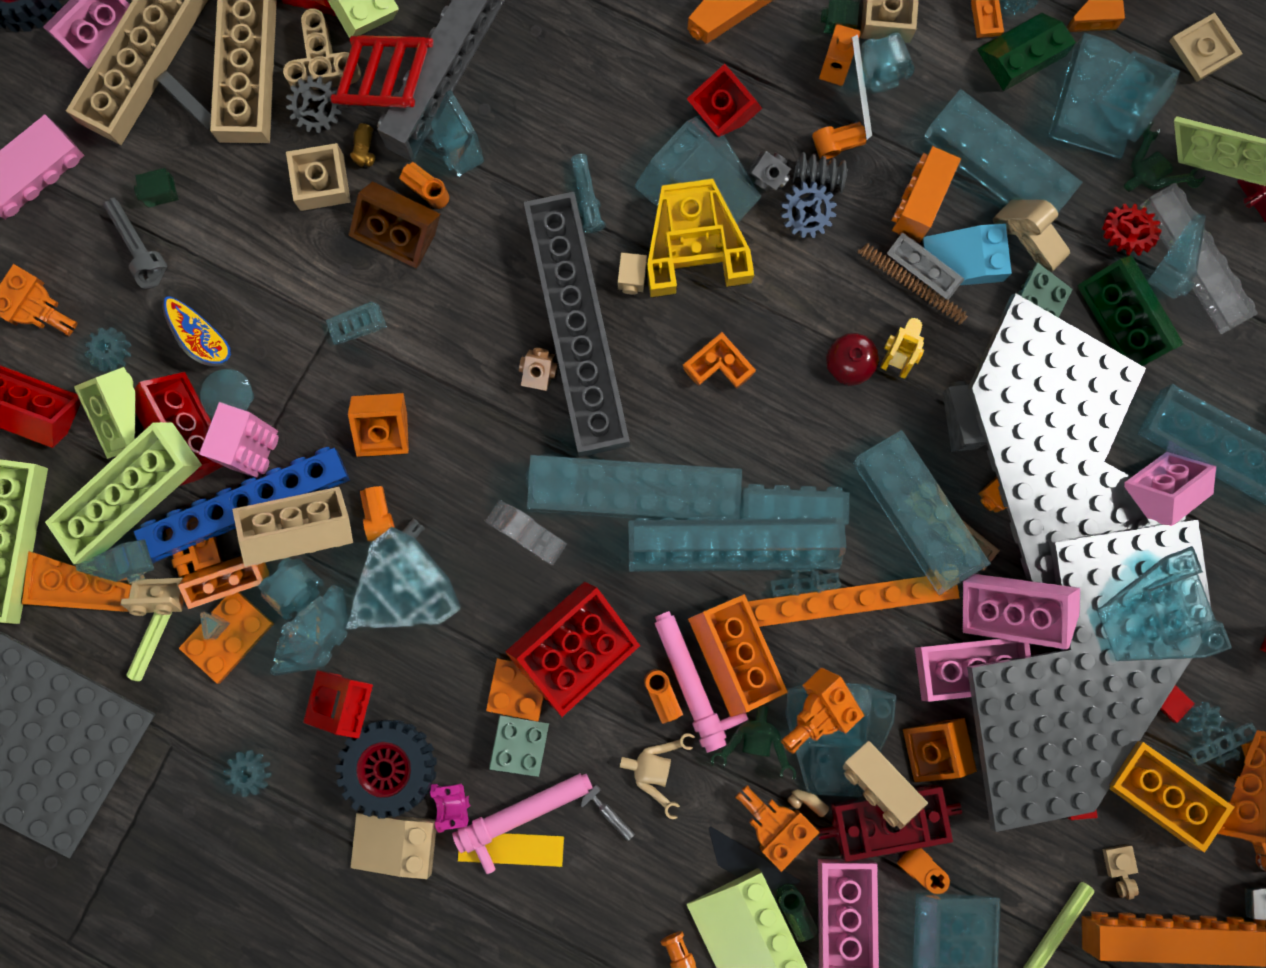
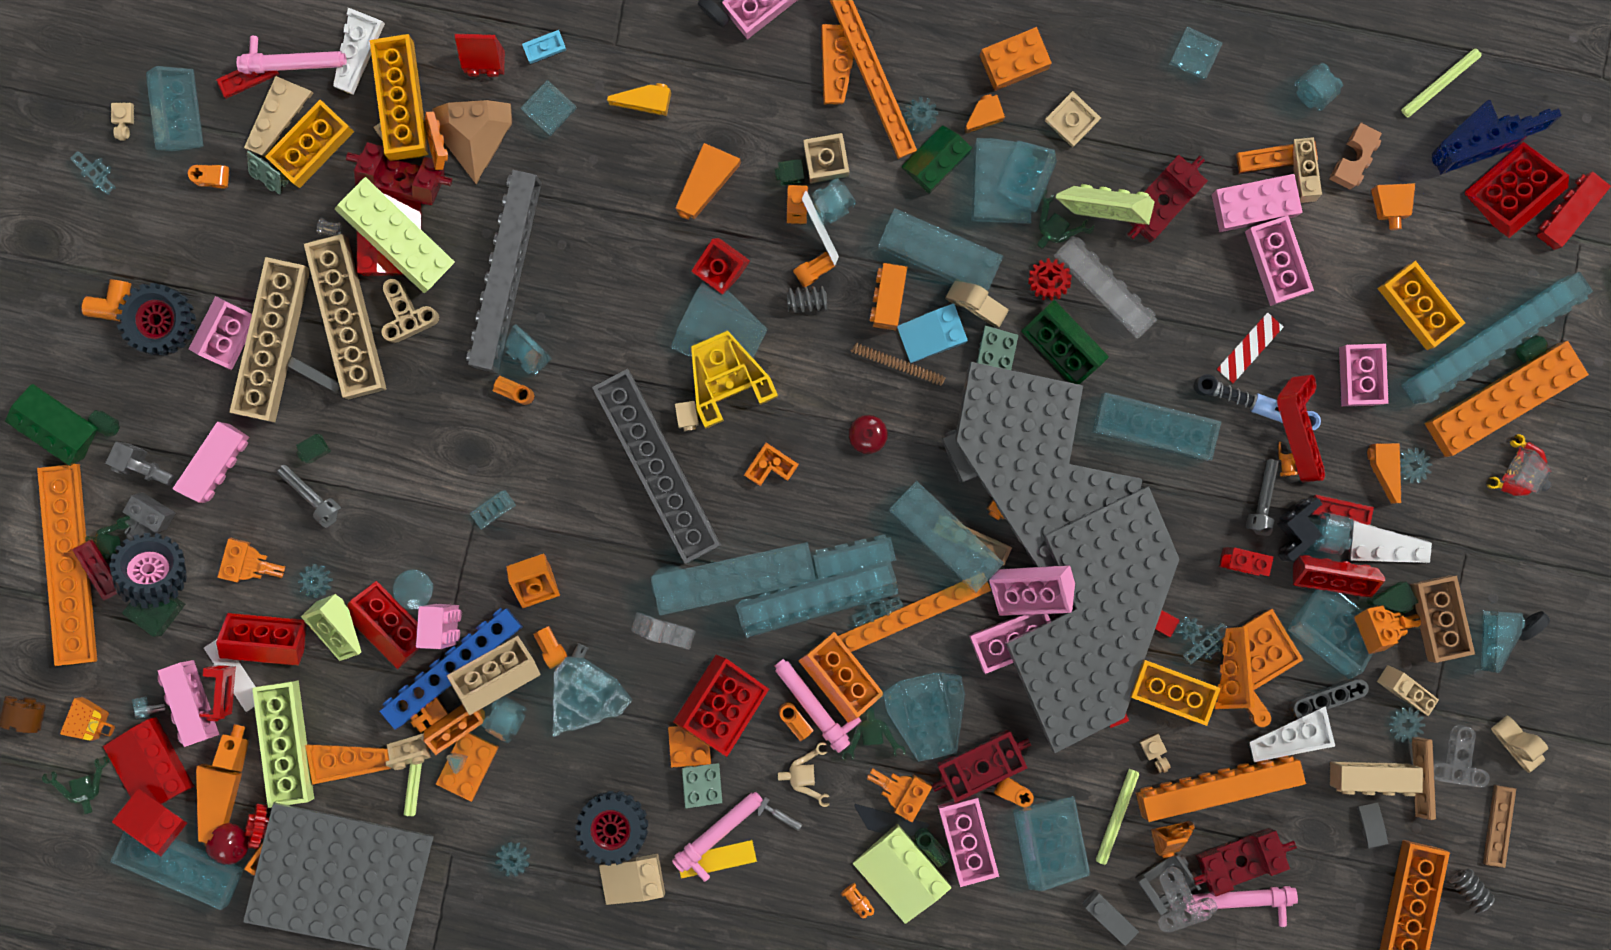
camera: 15 degrees left, 5 degrees up
yellowish green brick [45,423,202,564] -> none
clear light blue slope [75,539,154,584] -> none
shield [163,296,231,366] -> none
clear light blue wedge [270,584,349,676] -> none
dark grey gear [286,75,343,133] -> none
tan brick [286,143,351,211] -> none
red panel [303,670,373,738] -> none
red bar [331,35,433,108] -> none
reddish brown slope [349,181,441,268] -> none
pearl gold arm [350,123,375,167] -> none
dark pink piece [430,784,471,833] -> none
medium nougat brick [519,348,558,391] -> none
clear light blue pin [571,154,605,233] -> none
flat silver brick [748,151,791,191] -> none
sand blue gear [780,181,837,238] -> none
orange brick [781,668,865,754] -> none
tan arm [788,789,829,817] -> none
tan brick [843,741,928,830] -> none
yellow hinge [880,318,924,379] -> none
light grey plate [887,233,965,300] -> none
orange slope [903,718,977,782] -> none
clear light blue wedge [1097,546,1232,661] -> none
bright pink slope [1124,452,1216,526] -> none
clear light blue slope [1148,213,1206,299] -> none

